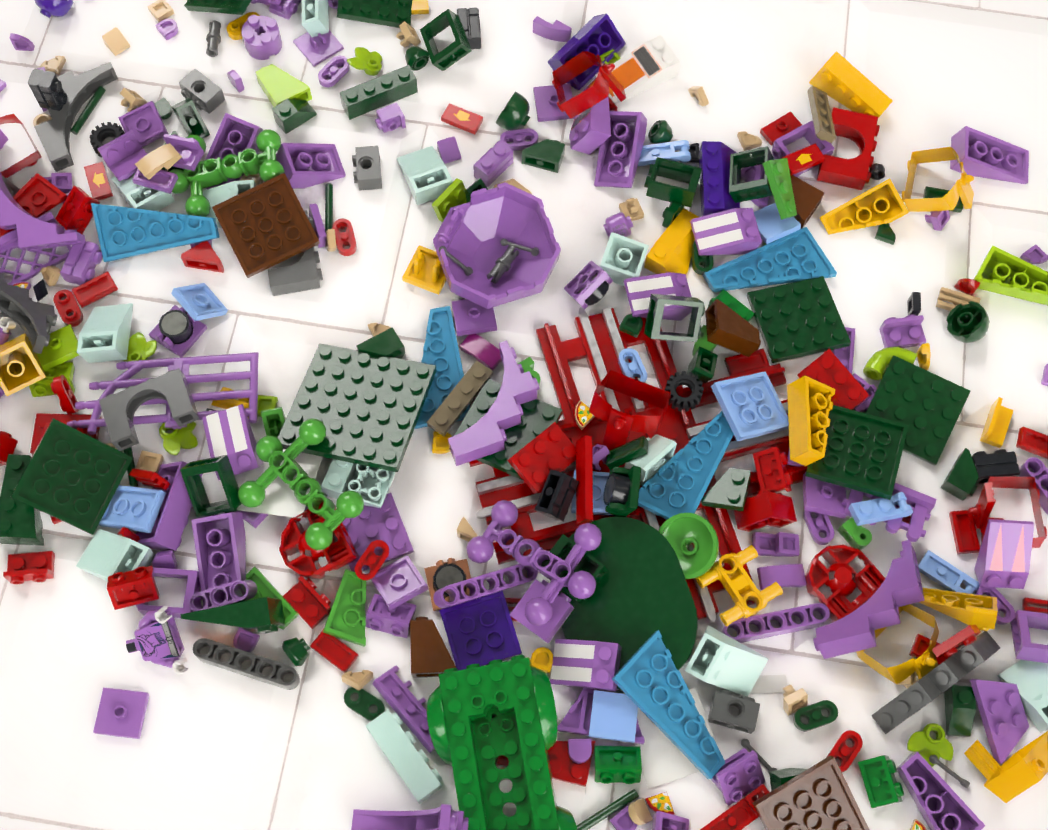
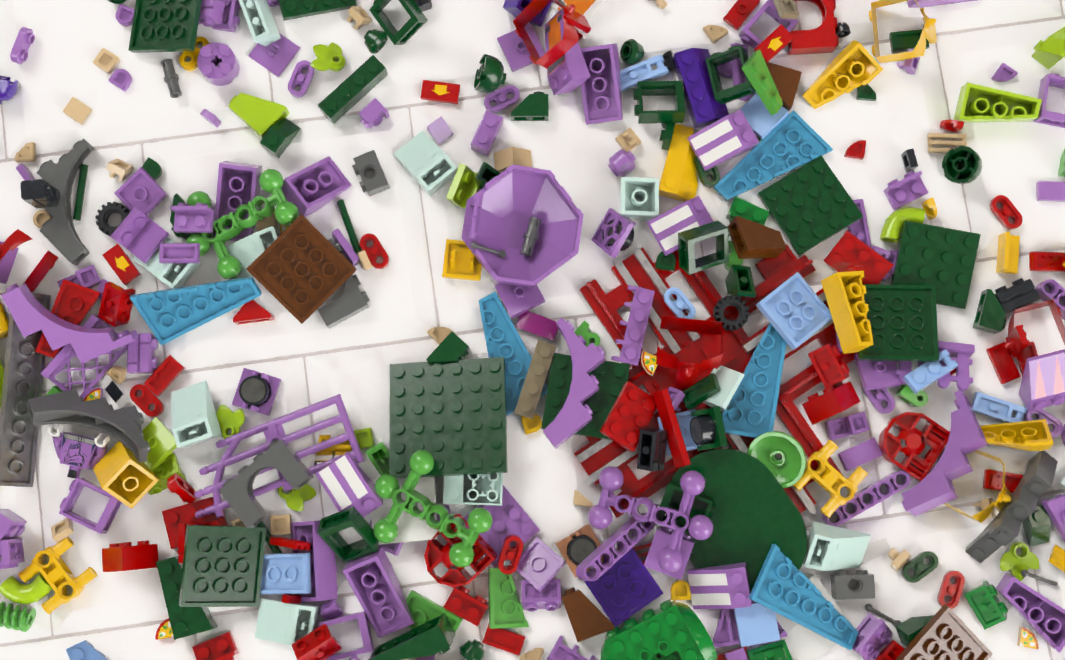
camera: 20 degrees left, 15 degrees up
tan slope [135,143,182,180] -> none
slope [171,98,210,138] -> none
light blue tile [171,283,228,321] -> none
brick [179,68,225,114] -> none
medium lavender beam [189,580,257,612] -> none
dark grey hinge [500,238,539,256] -> none
wing [701,468,752,511] -> none
wing [932,624,981,658] -> none
none -> medium lavender hinge [611,285,655,366]
none -> red tile [844,140,867,160]
none -> red plate [989,195,1023,230]

